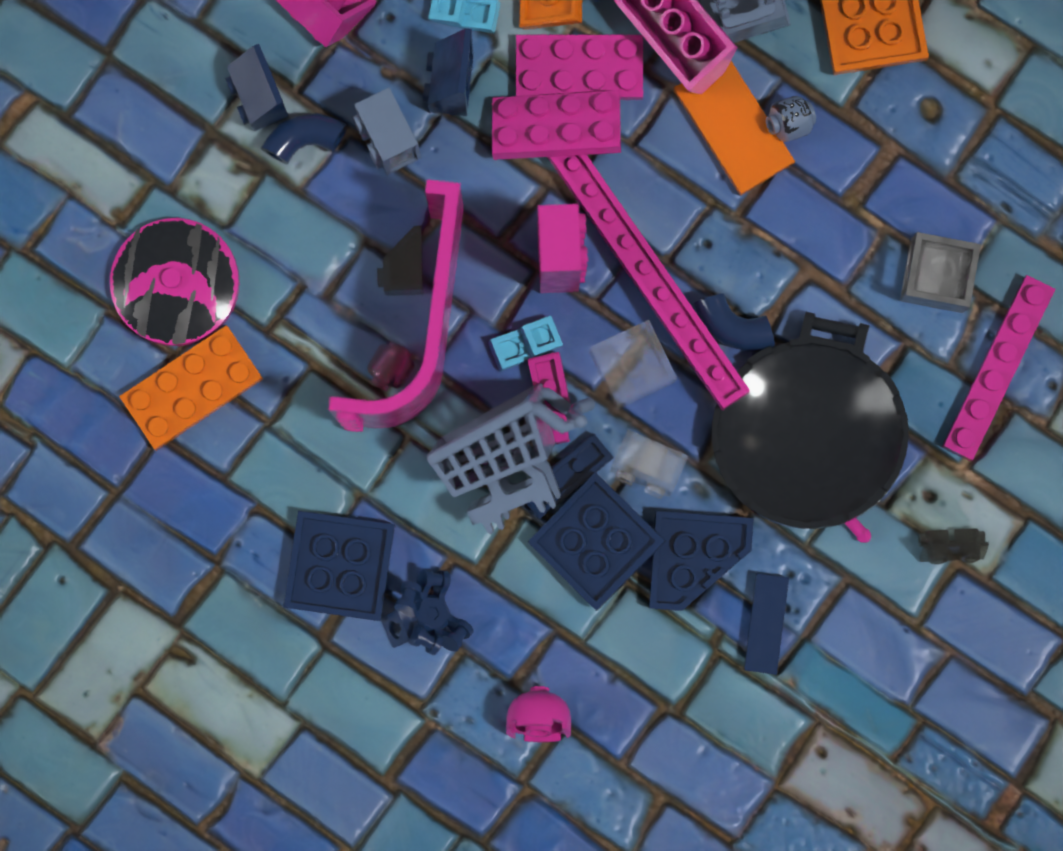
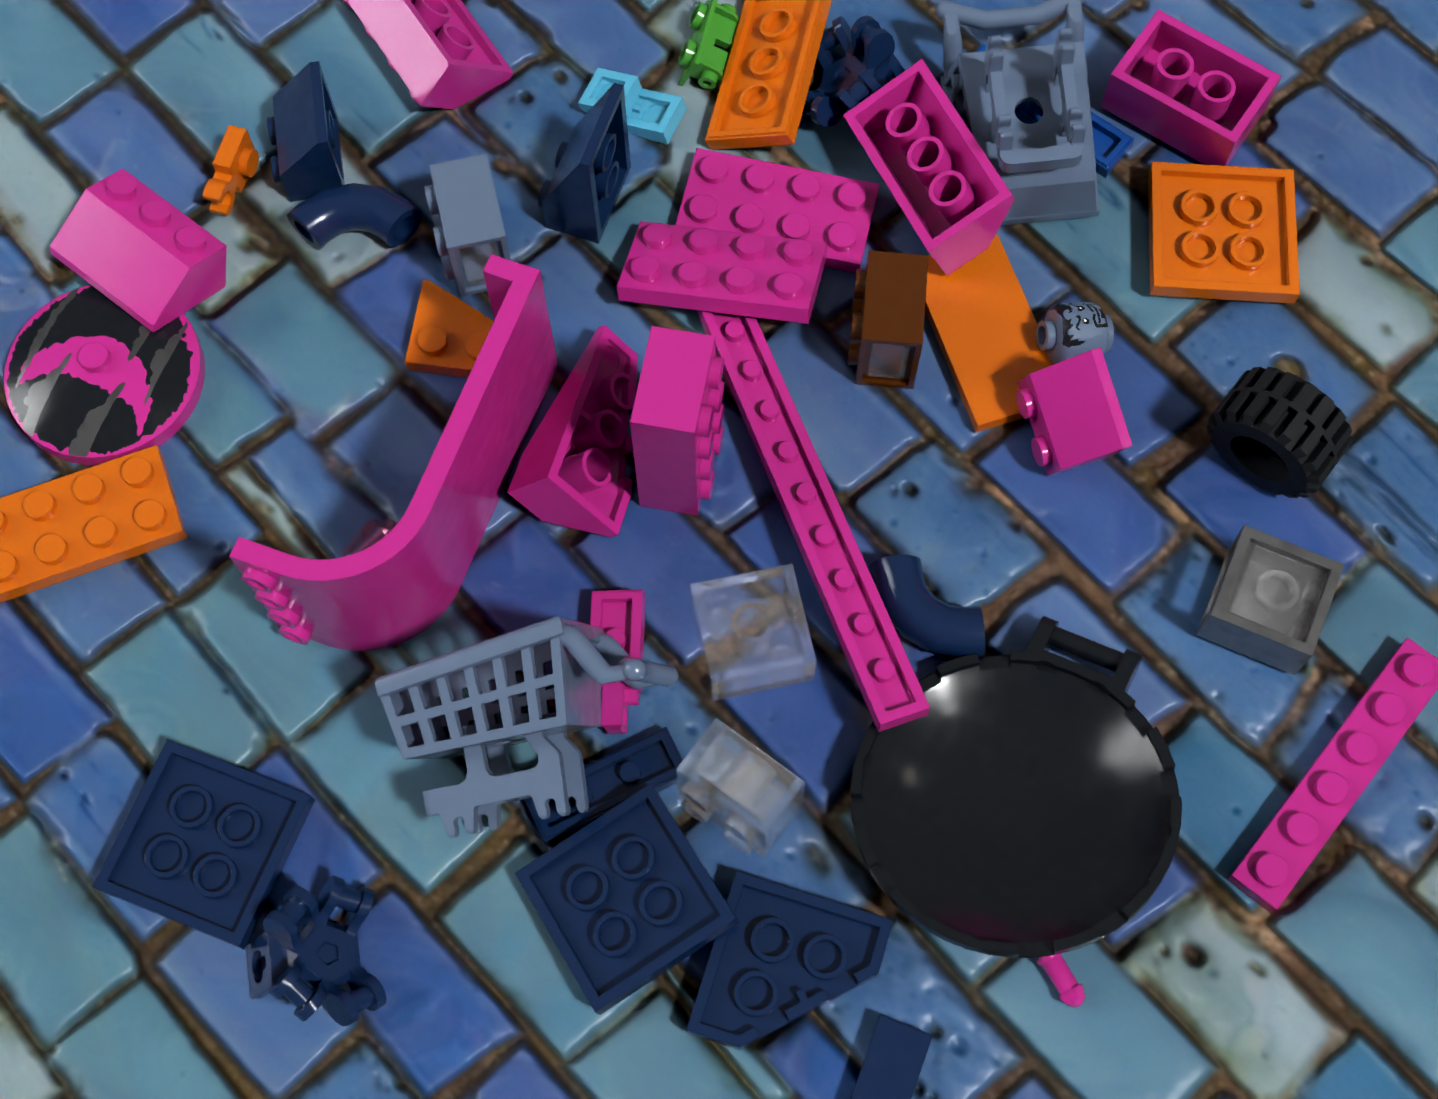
camera: 15 degrees right, 15 degrees down
clear smoke slope [377,226,424,296] -> none
medium azure slope [488,316,563,372] -> none
clear smoke hinge [918,528,989,564] -> none
none -> dark pink slope [50,168,227,333]
none -> orange plate [202,125,259,216]
none -> orange wing [405,280,494,378]
none -> dark pink wedge [507,325,638,537]
none -> reddish brown piece [847,250,929,389]
none -> dark pink slope [1016,347,1133,476]
none -> black tyre [1206,367,1353,498]

